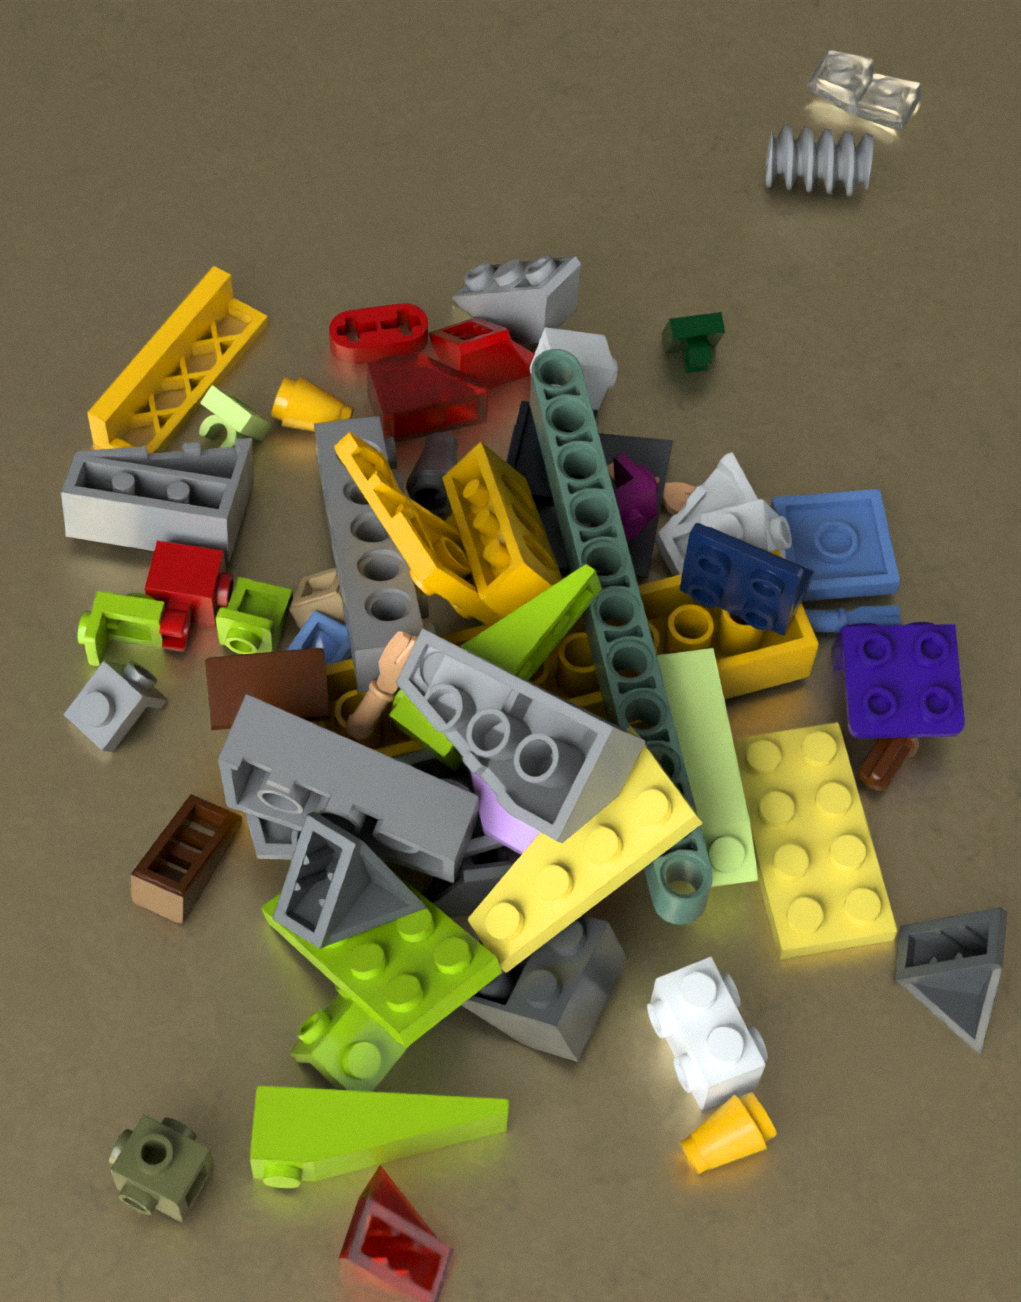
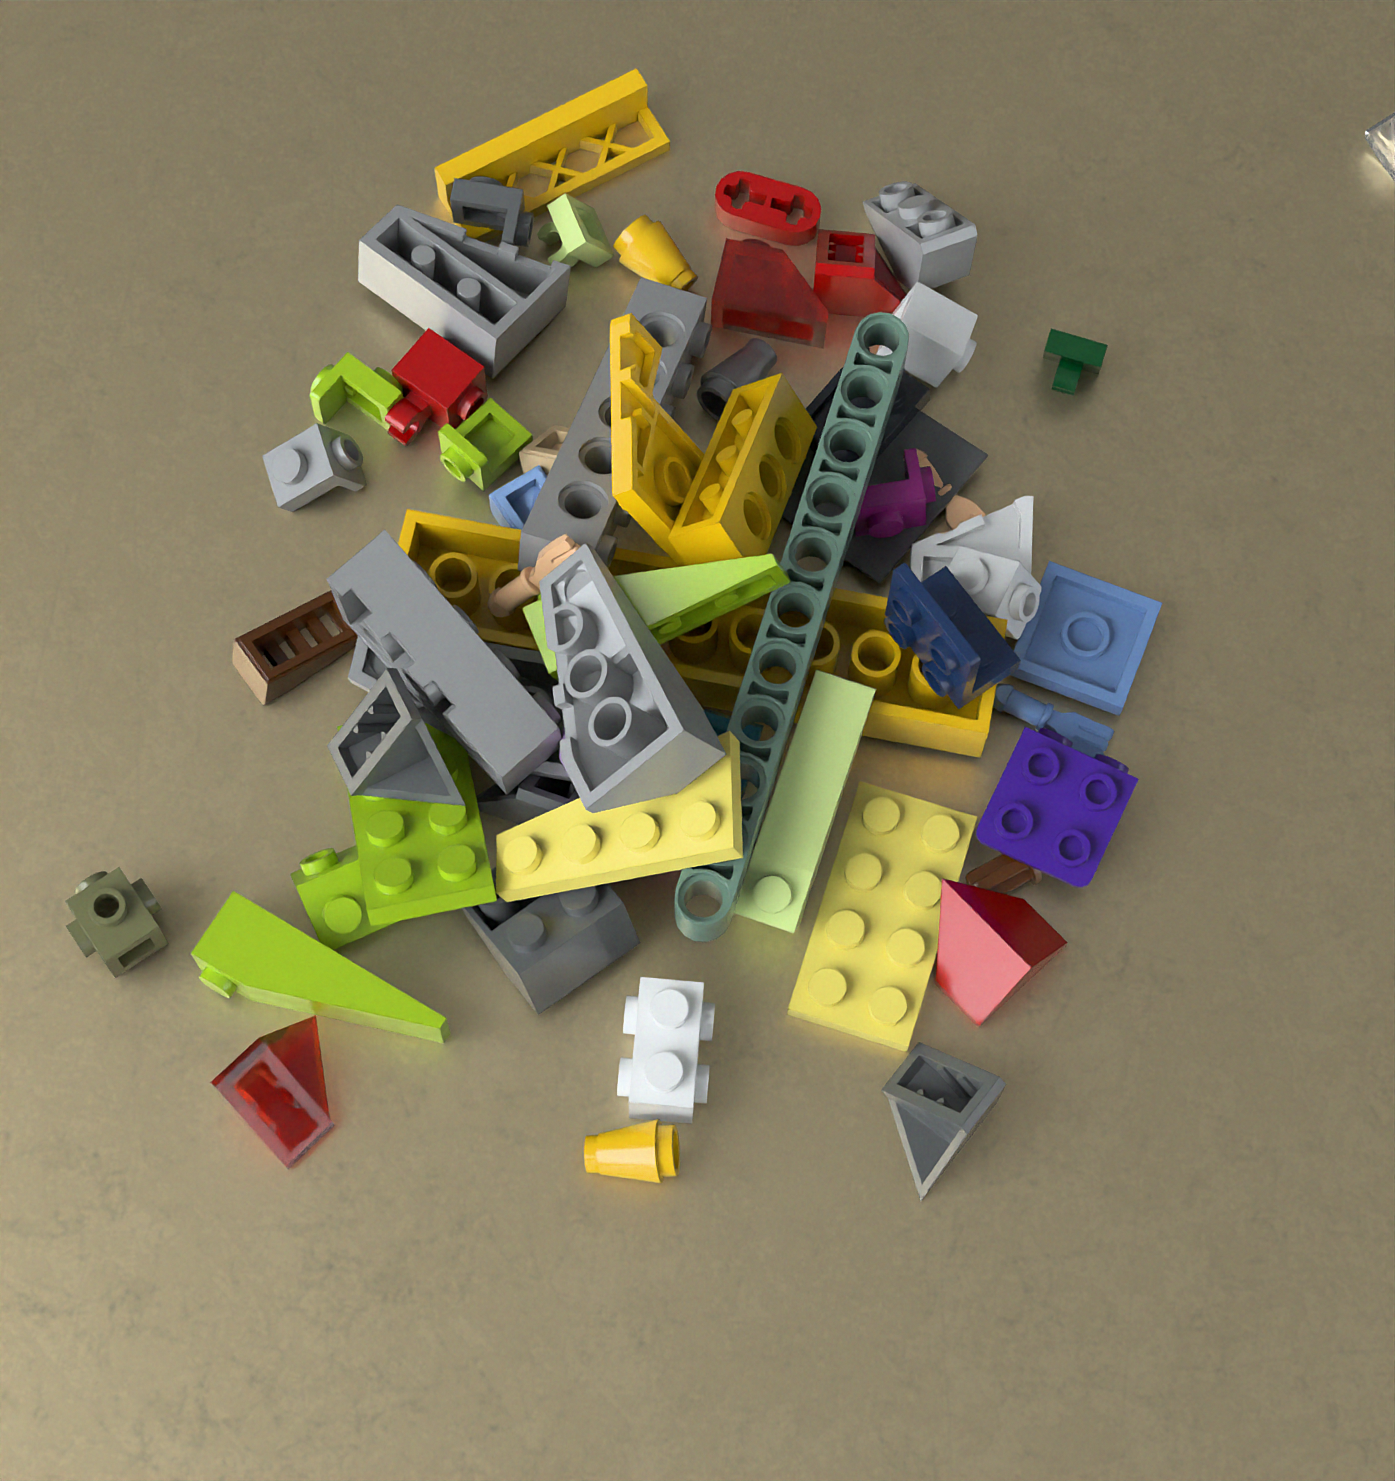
camera: 30 degrees right, 10 degrees up
reddish brown slope [205,648,330,730] -> none
light grey piece [765,124,874,197] -> none
none -> dark grey bracket [450,176,534,247]
none -> slope [935,878,1068,1028]

